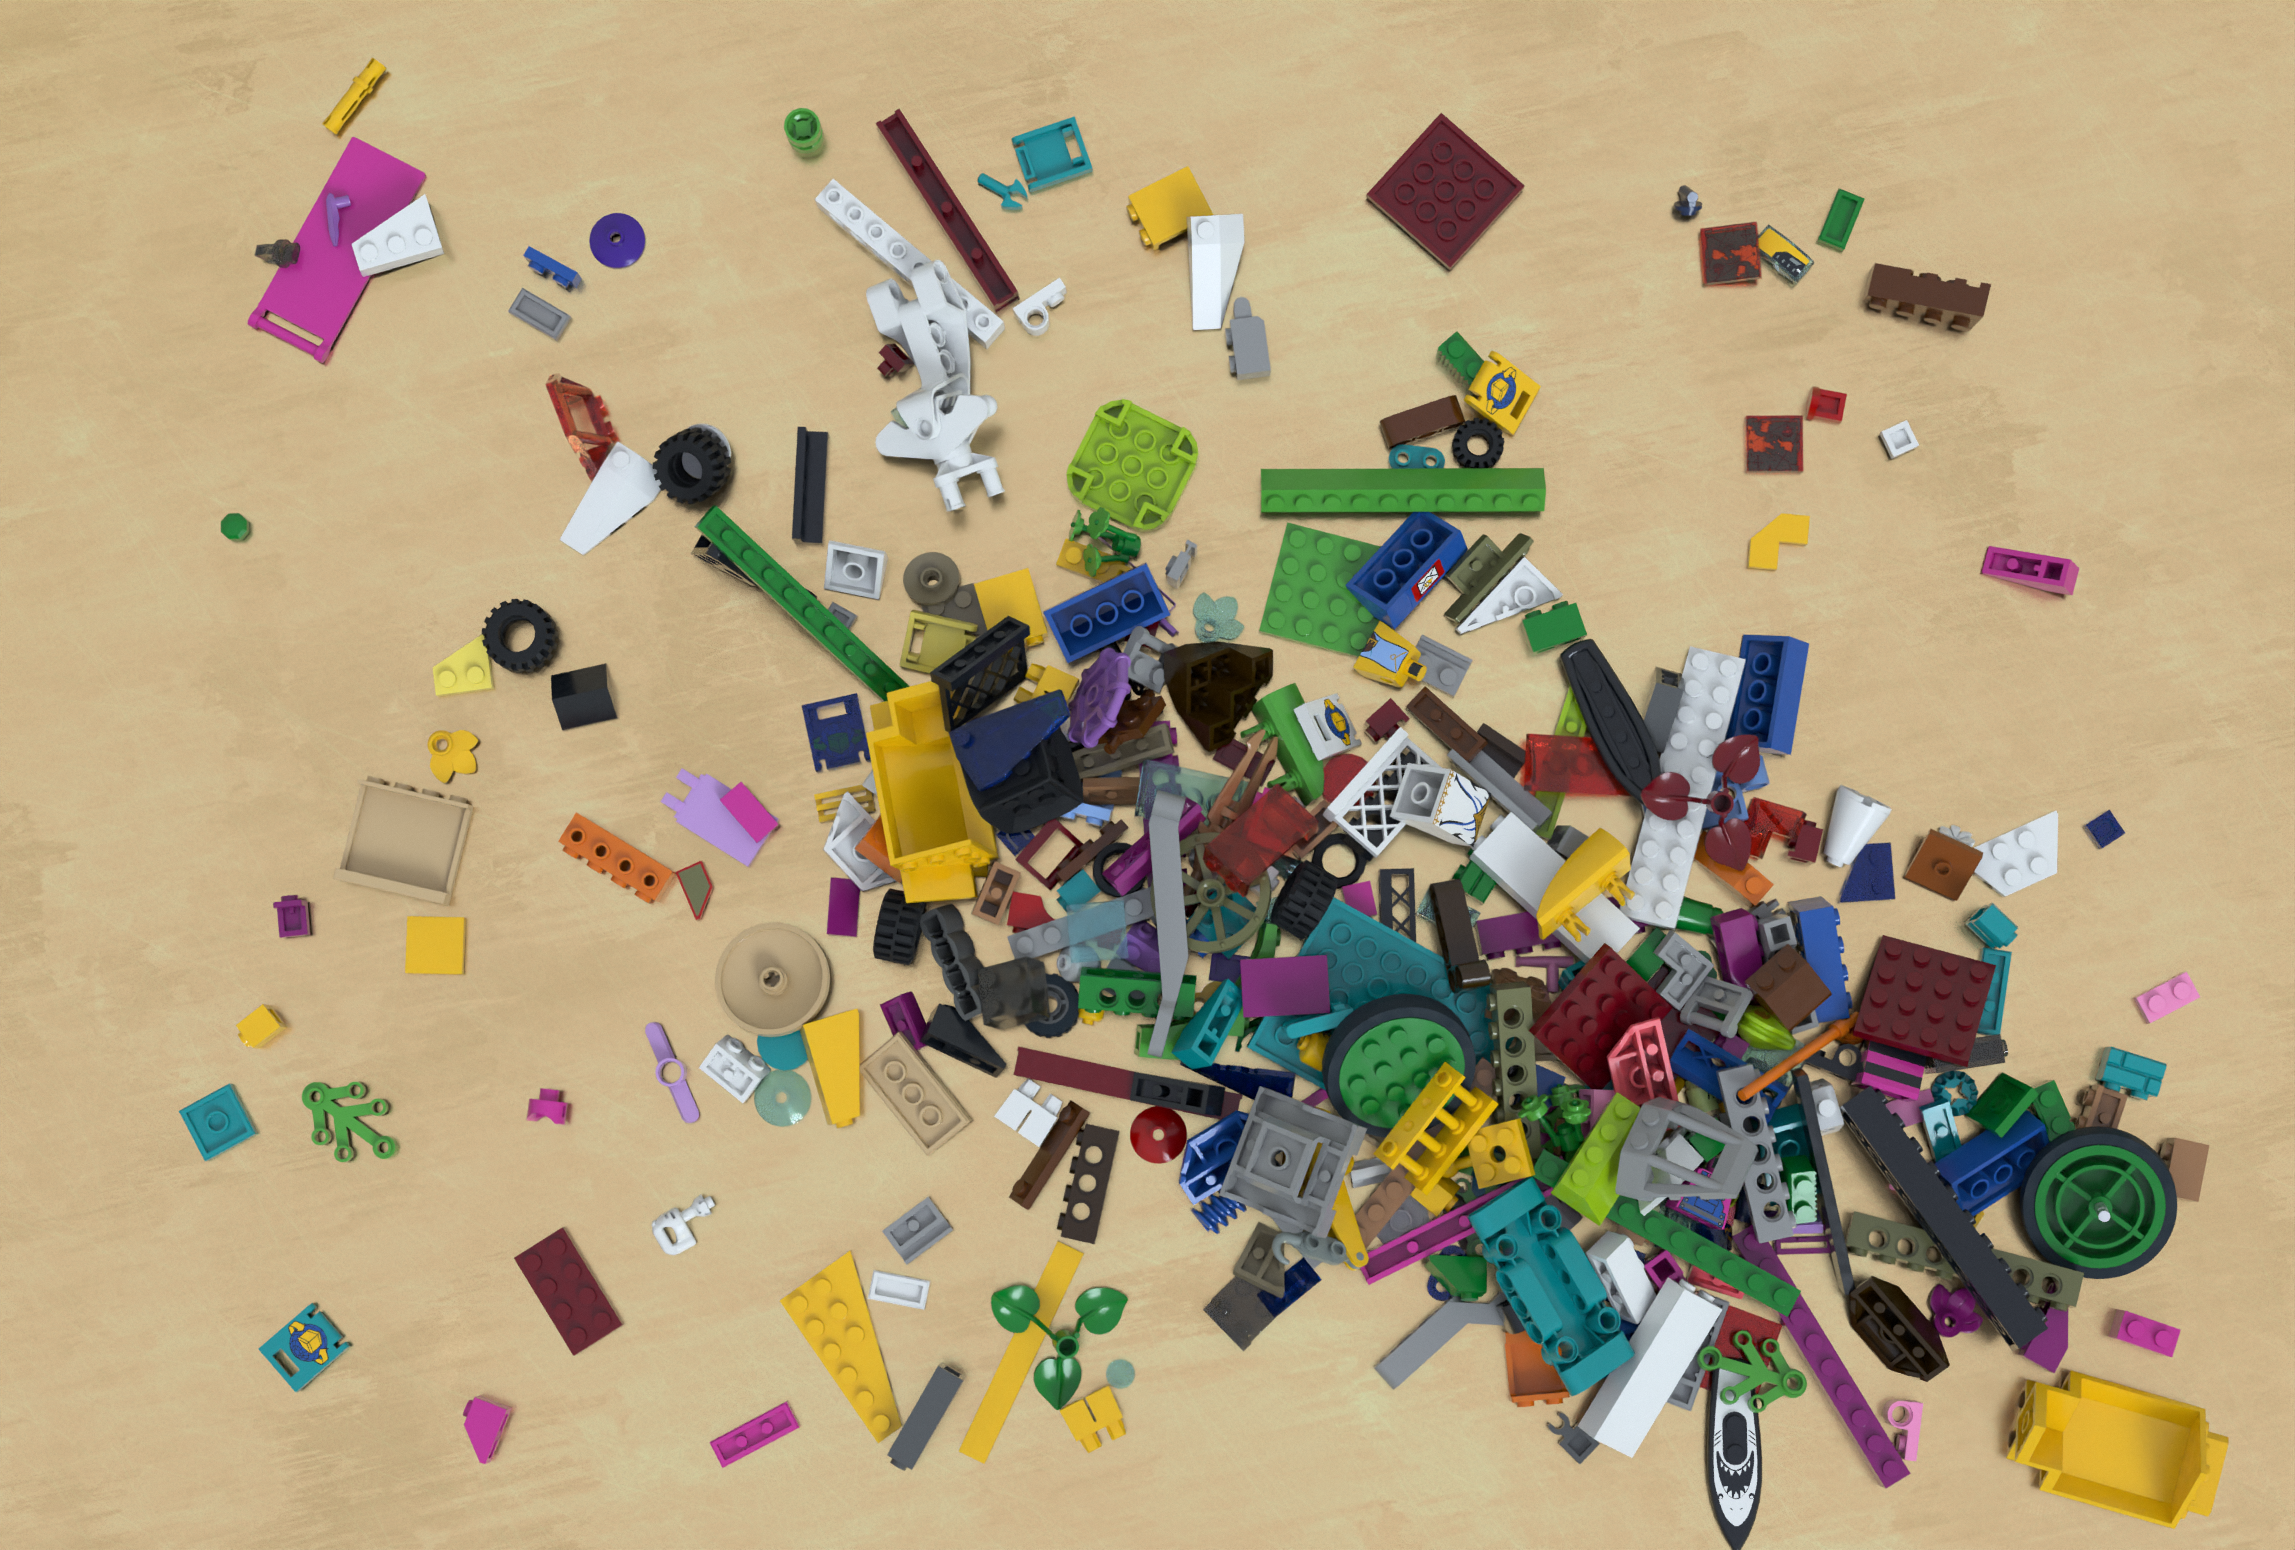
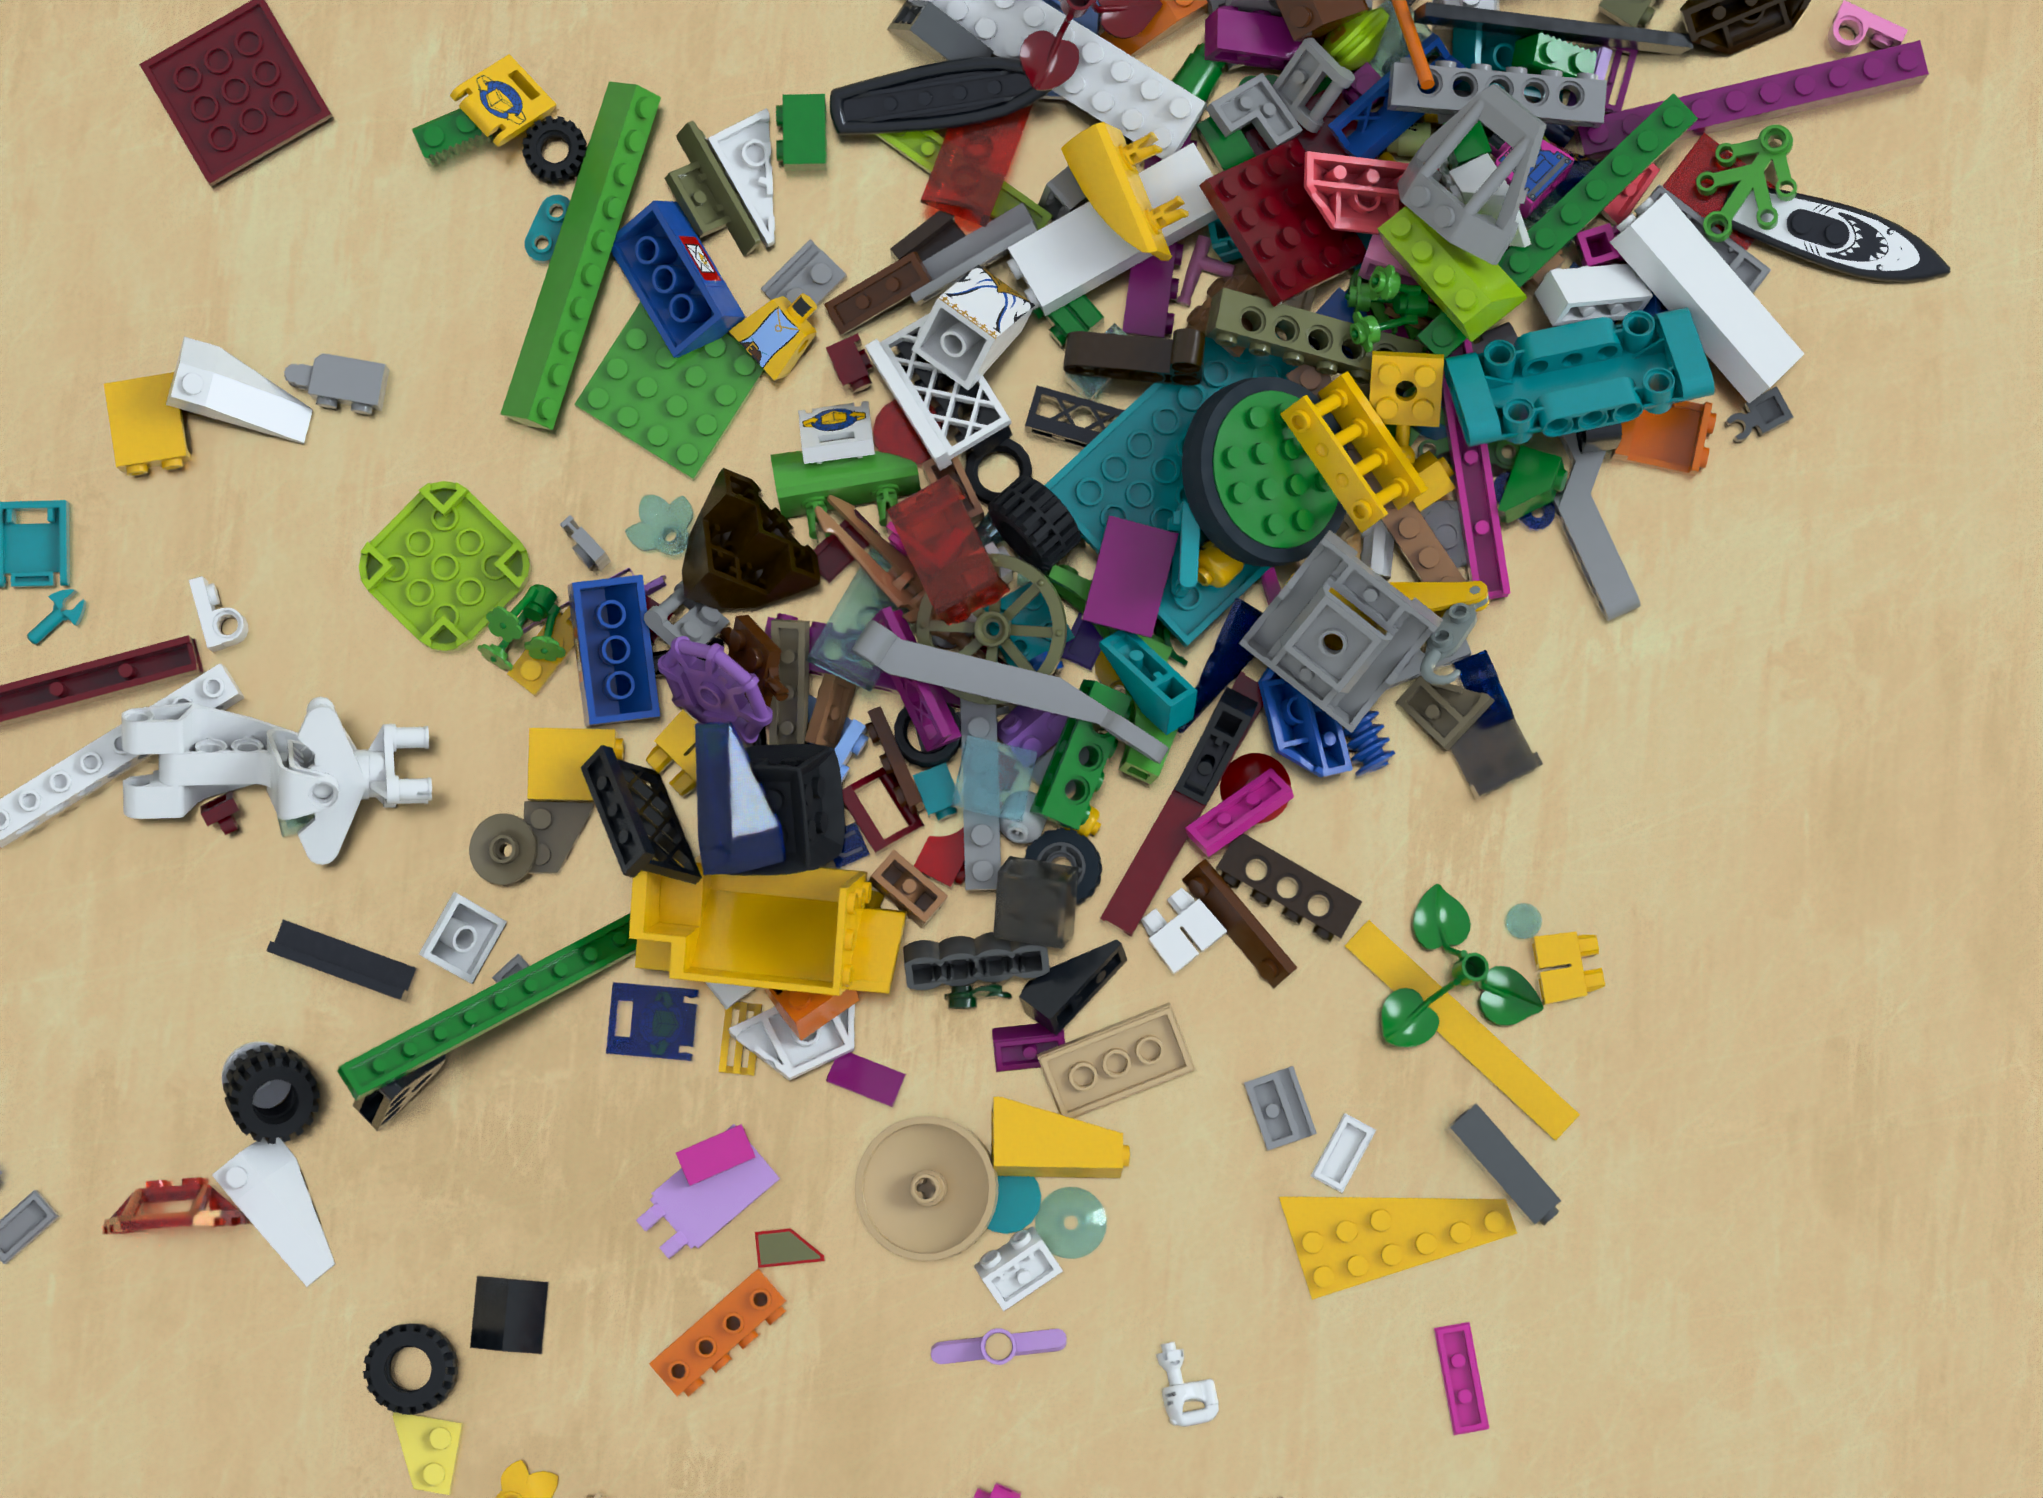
camera: 75 degrees left, 0 degrees up
black tyre [873,888,926,965] -> none
light yellow container [899,610,978,673] -> none
dark pink brick [1341,881,1377,917] -> none
reddish brown beam [1379,395,1465,449] -> none
none -> dark green plate [944,984,1012,1009]
none -> dark pink plate [1185,768,1294,857]

